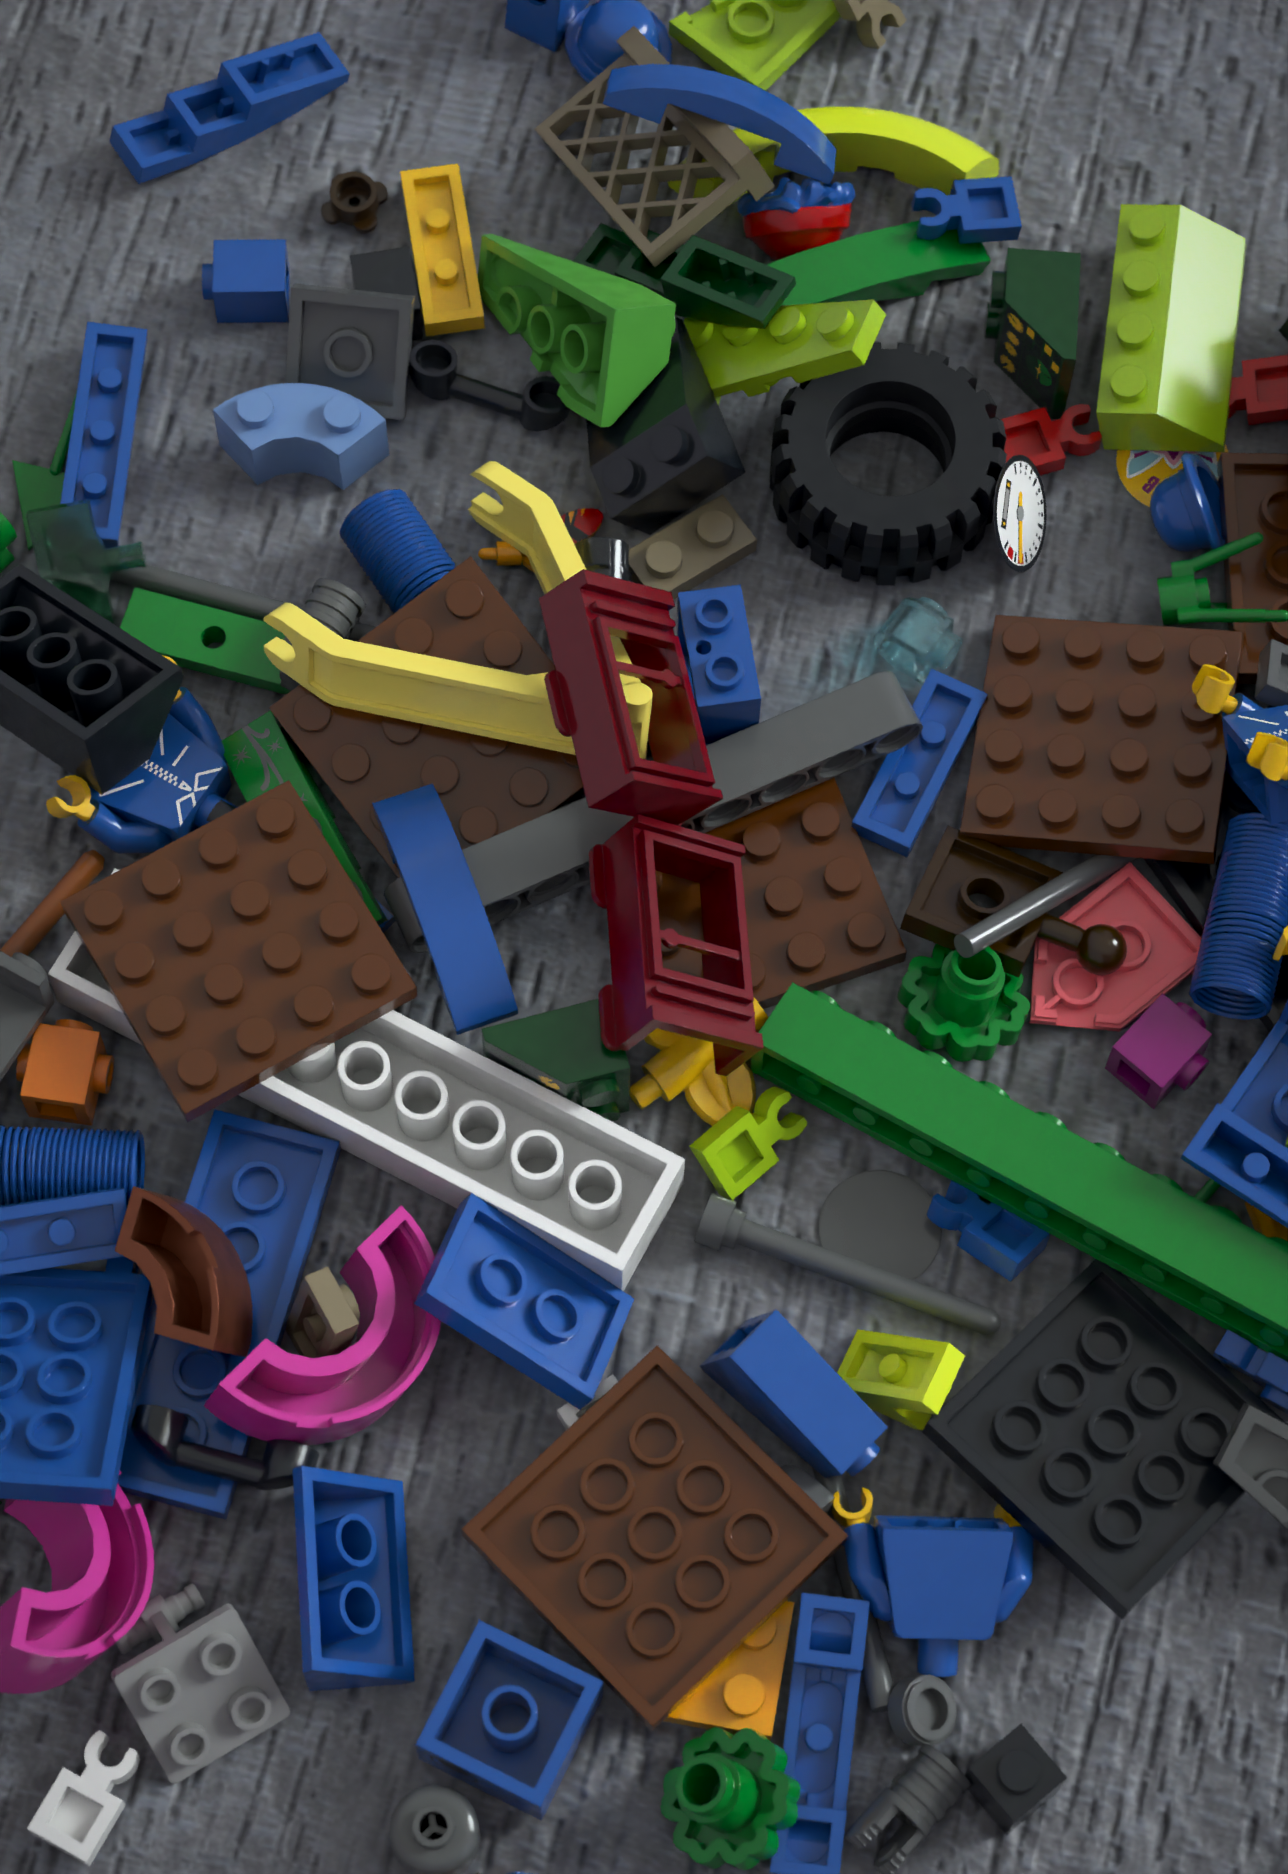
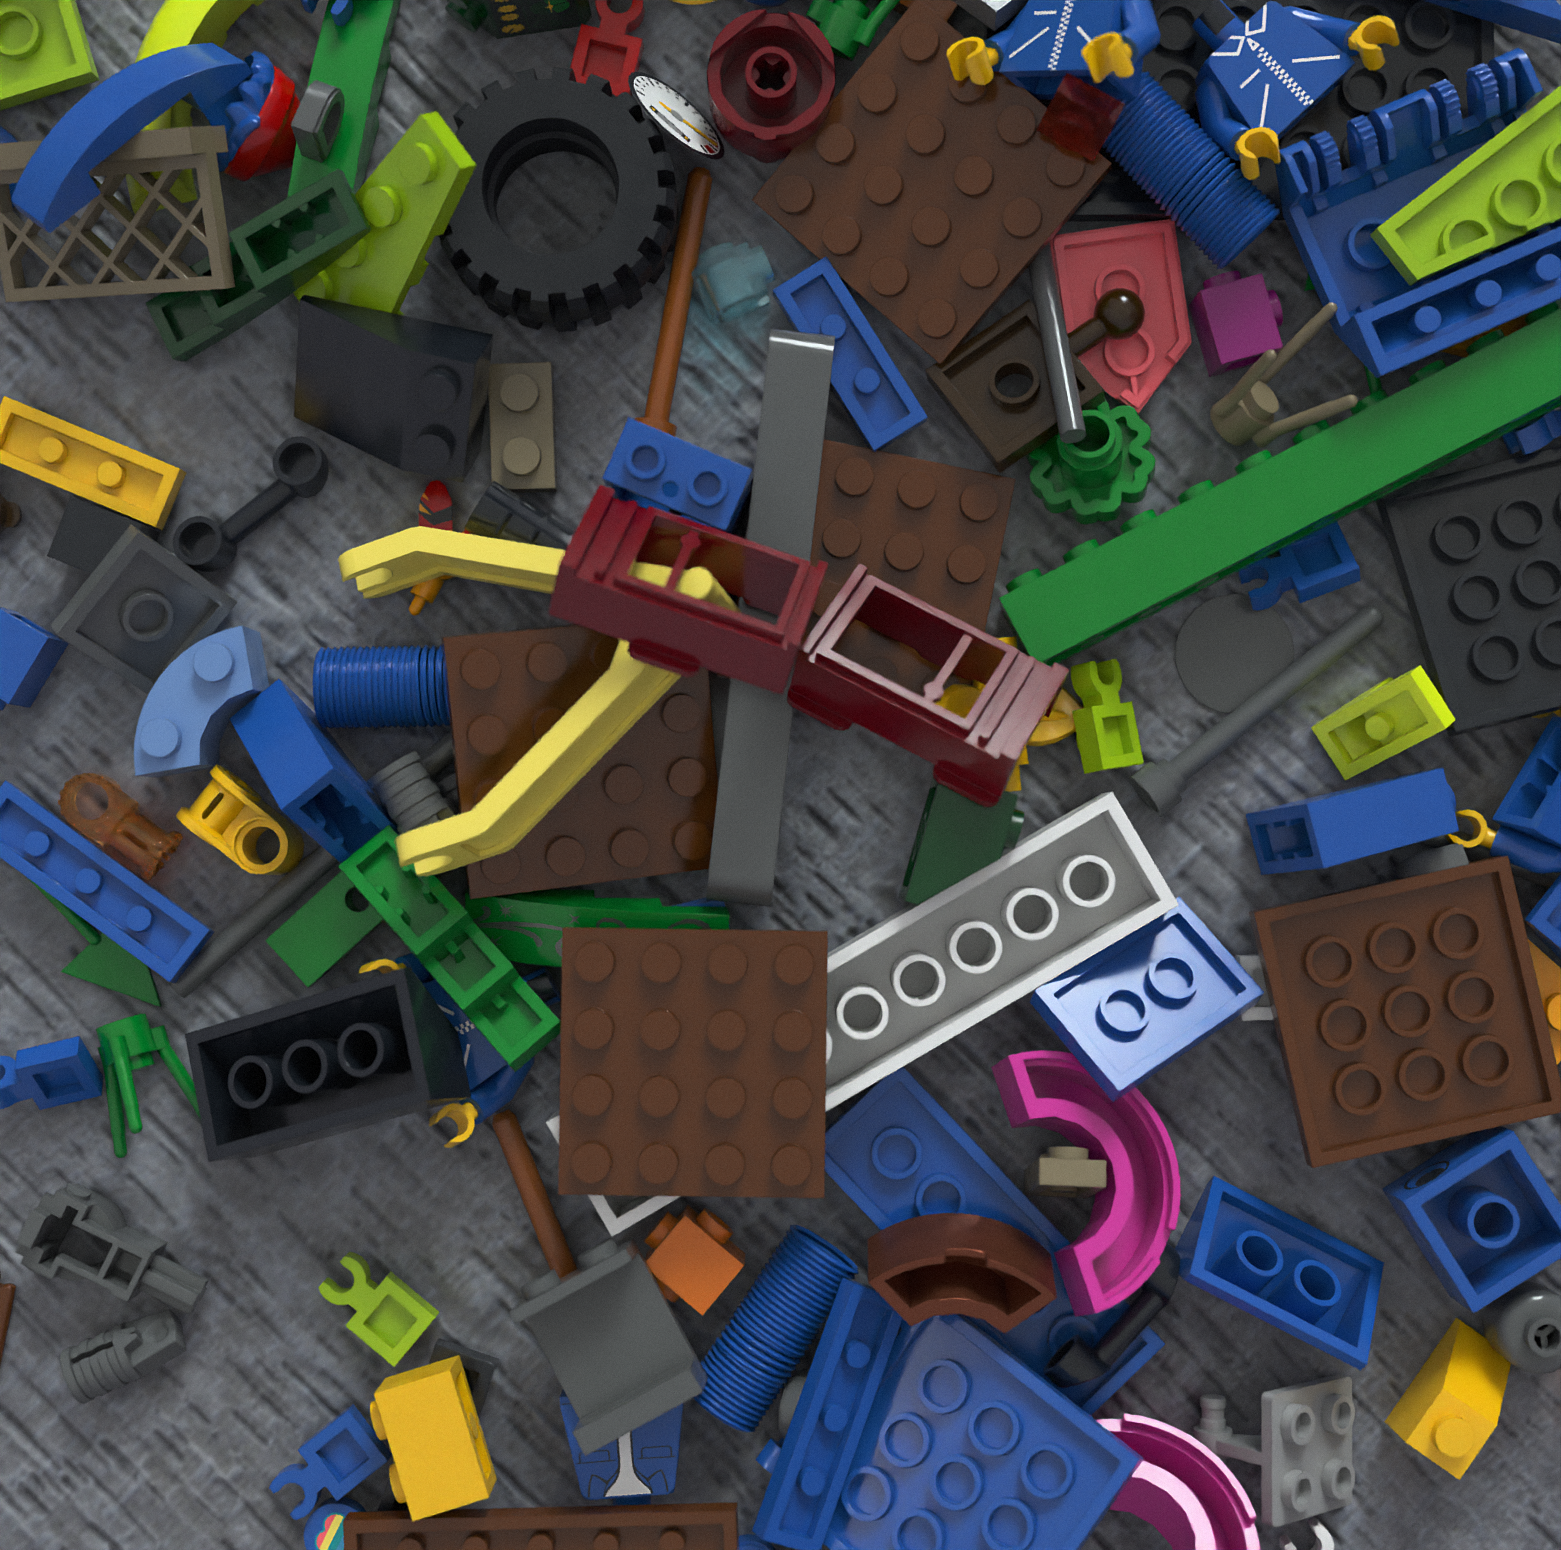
camera: 55 degrees left, 20 degrees up
clear green plate [26,499,147,624] -> none
blue slope [372,784,518,1035] -> none
bright green wedge [477,234,676,427] -> none
none -> clear orange connector [58,773,183,881]
none -> yellow piece [176,764,304,875]
none -> blue slope [229,679,400,863]
none -> dark grey tile [291,80,345,163]
none -> green slope [338,825,561,1072]
none -> dark orange bar [634,167,713,437]
none -> dark red brick [707,9,836,163]
none -> clear red plate [1036,73,1125,161]
none -> dark tan plant [1210,302,1357,448]
none -> yellow slope [1385,1317,1511,1480]

